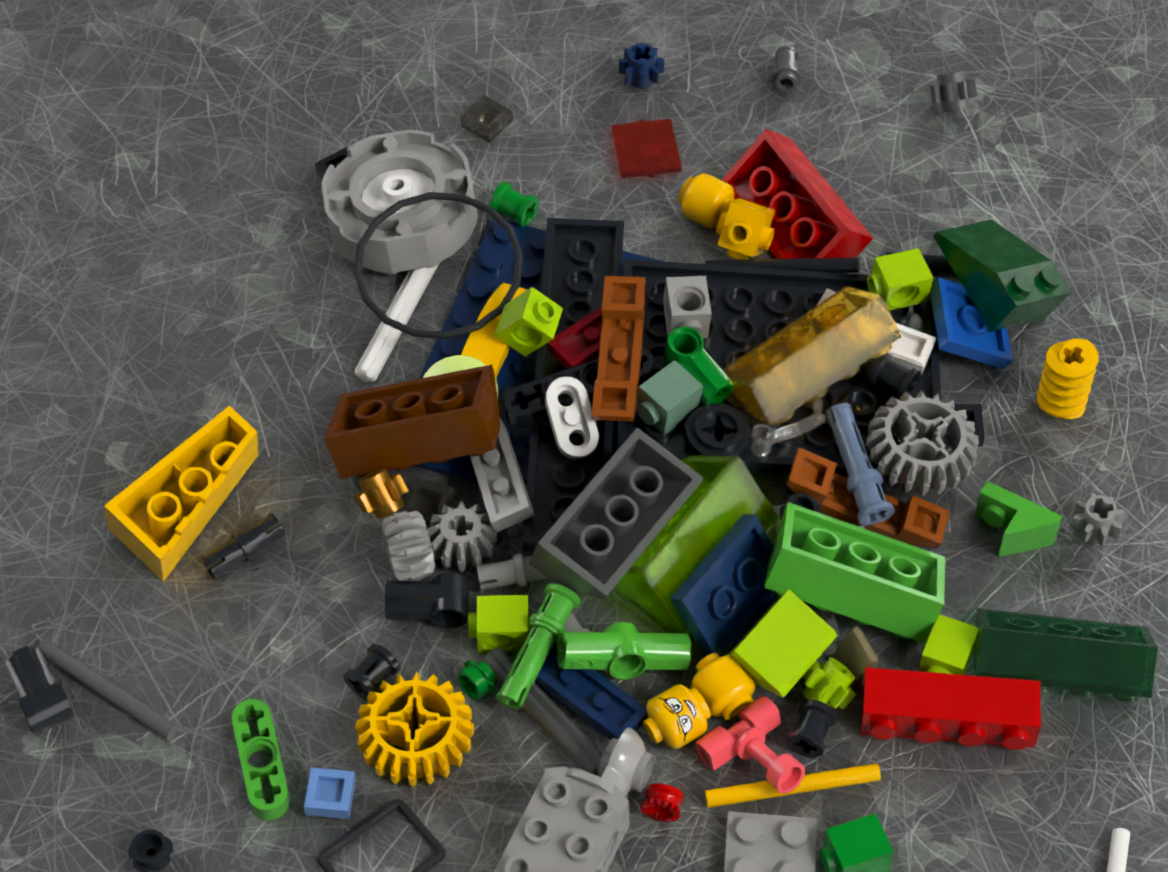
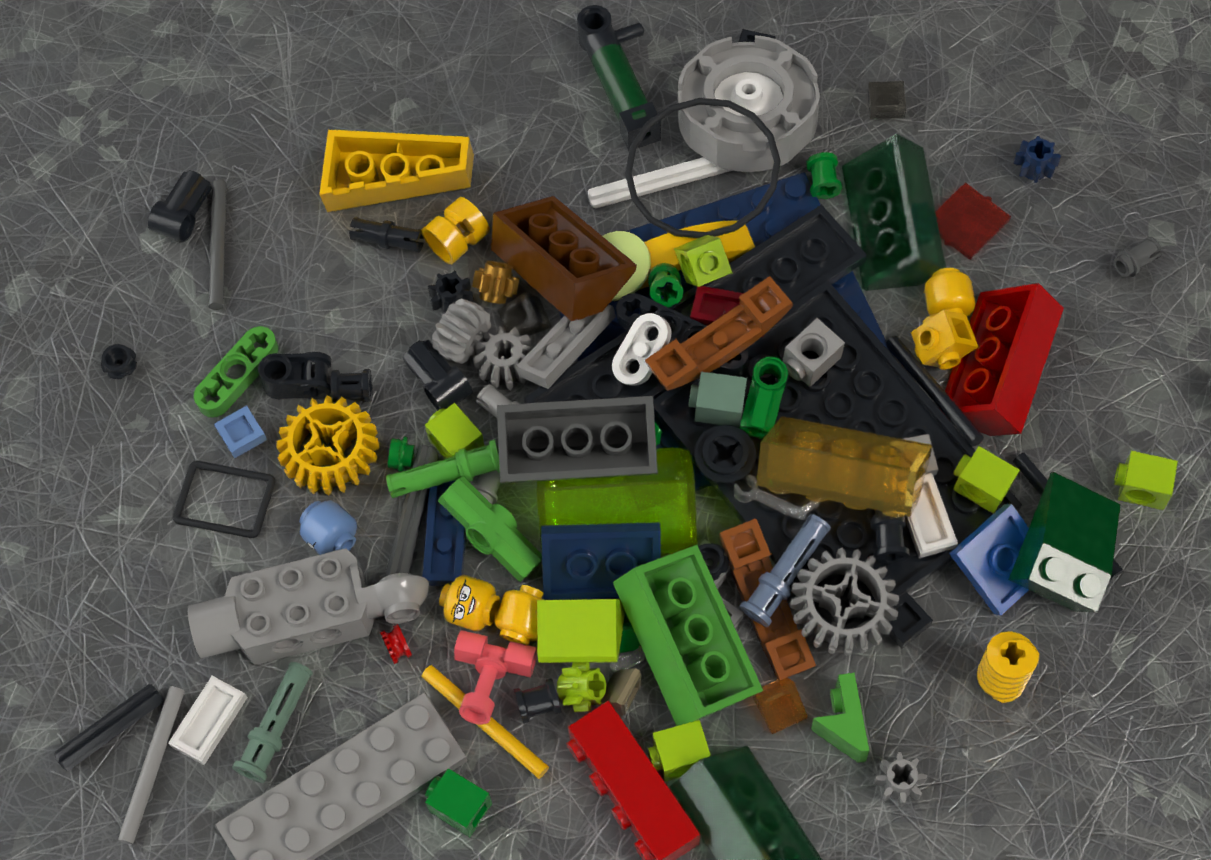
camera: 55 degrees right, 10 degrees up
none -> black piece [258,352,332,400]
none -> medium blue head [299,500,357,555]
none -> yellow wheel [421,197,490,265]
none -> black gear [428,270,474,313]
none -> piece [577,5,661,151]
none -> green bush [648,263,683,308]
none -> clear orange slope [753,677,808,734]
none -> clear green slope [842,134,946,291]
none -> lime brick [1114,451,1178,511]

